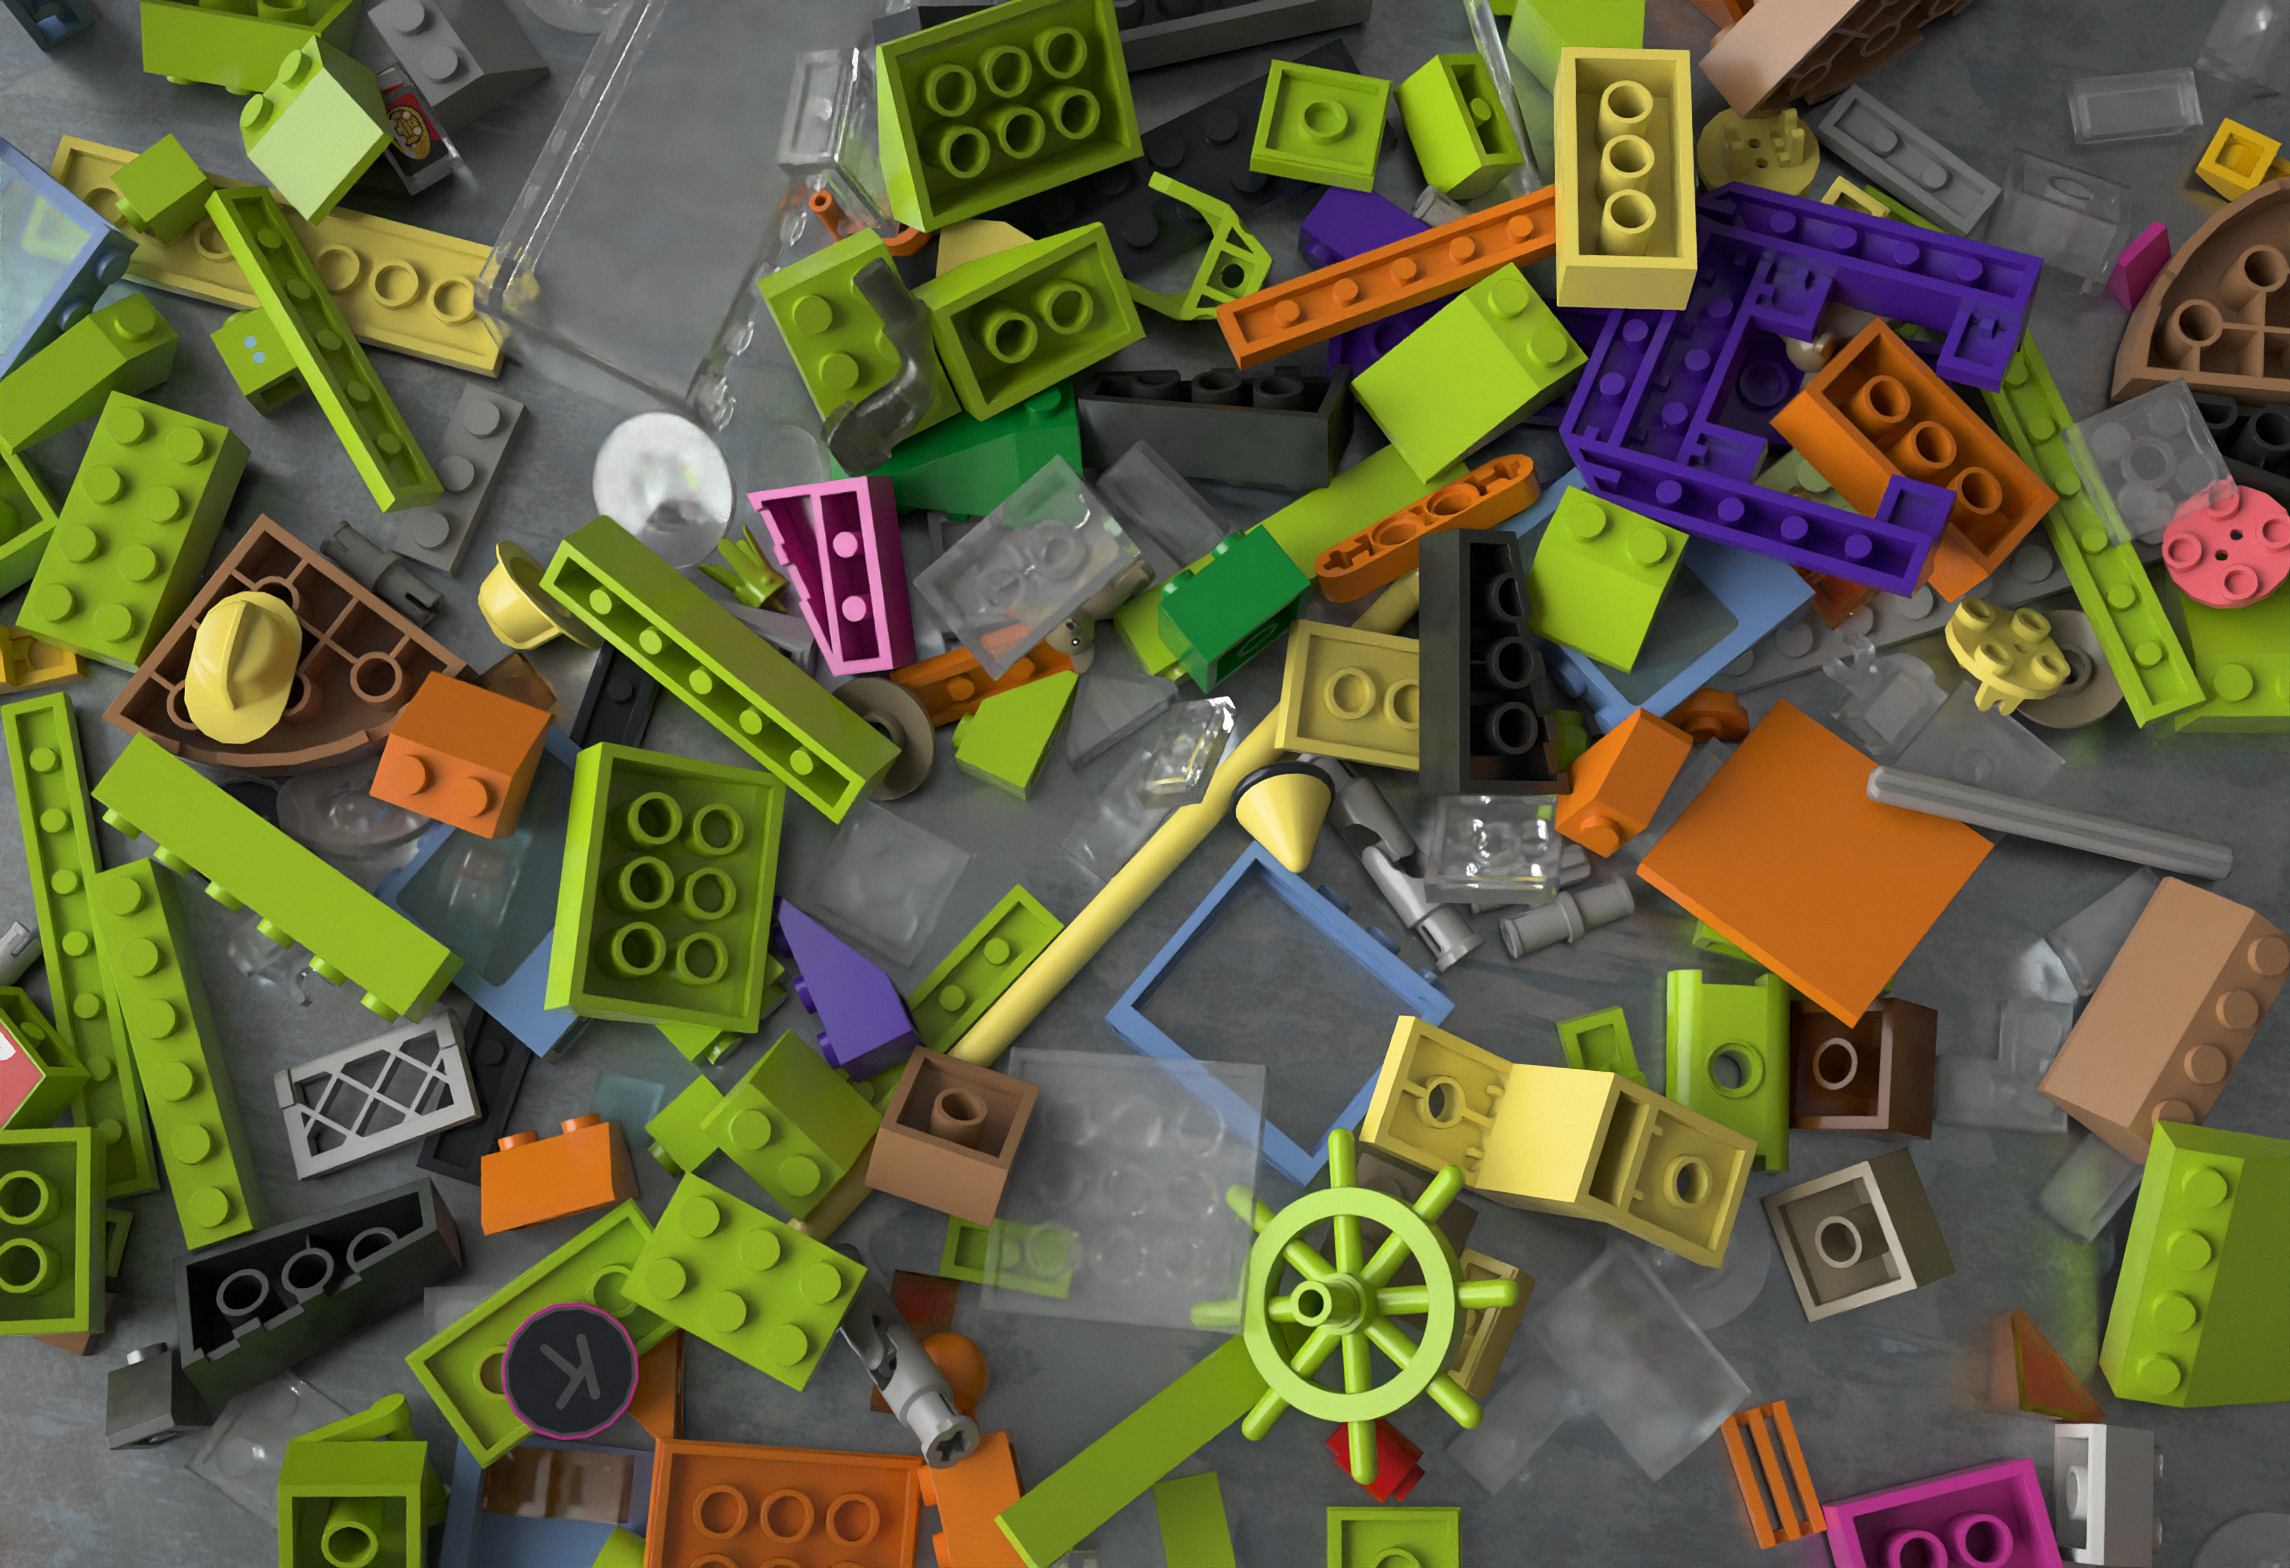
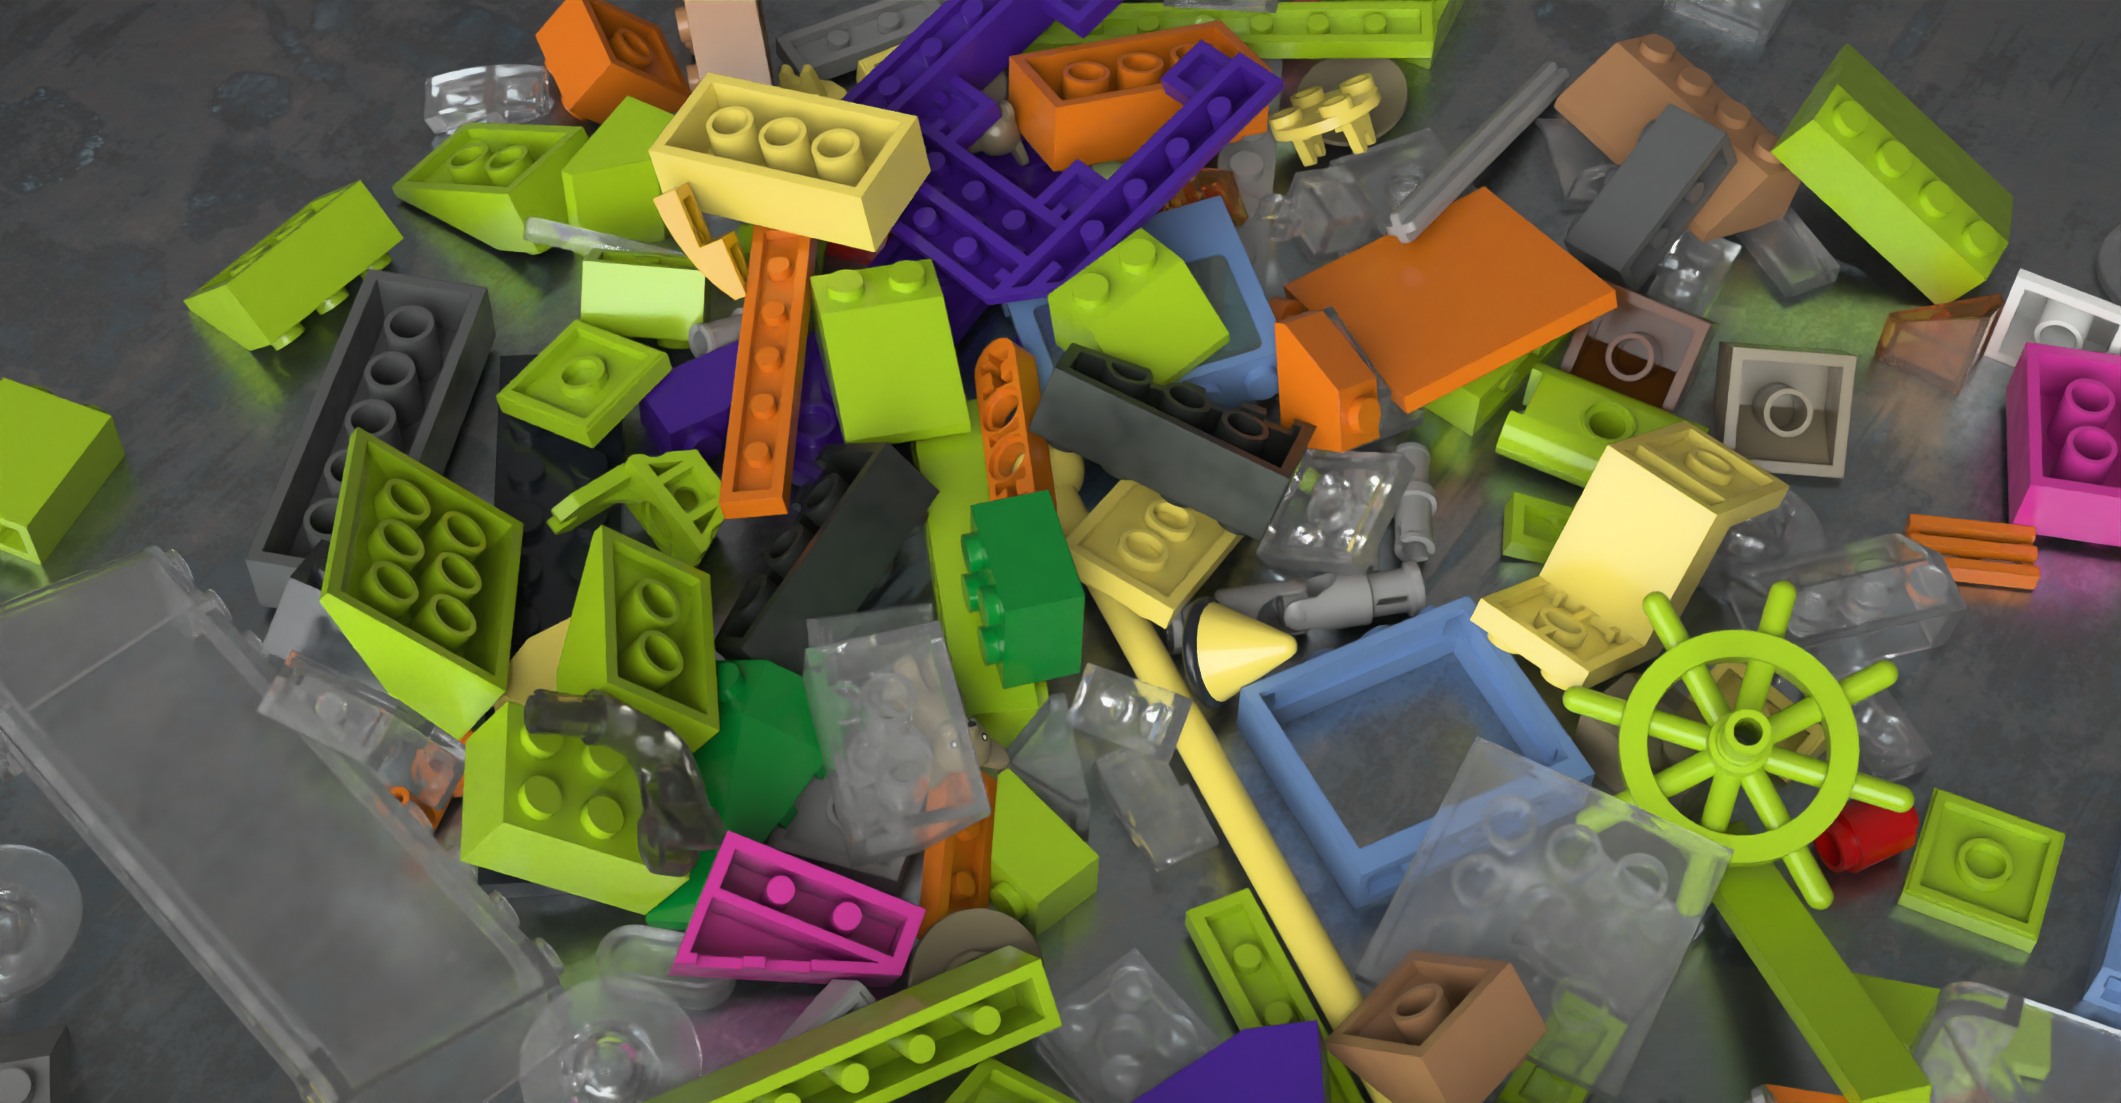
camera: 70 degrees left, 25 degrees down
lime piece [698,523,791,614] -> none
none -> yellow slope [653,182,749,300]
none -> dark grey brick [1563,103,1738,290]

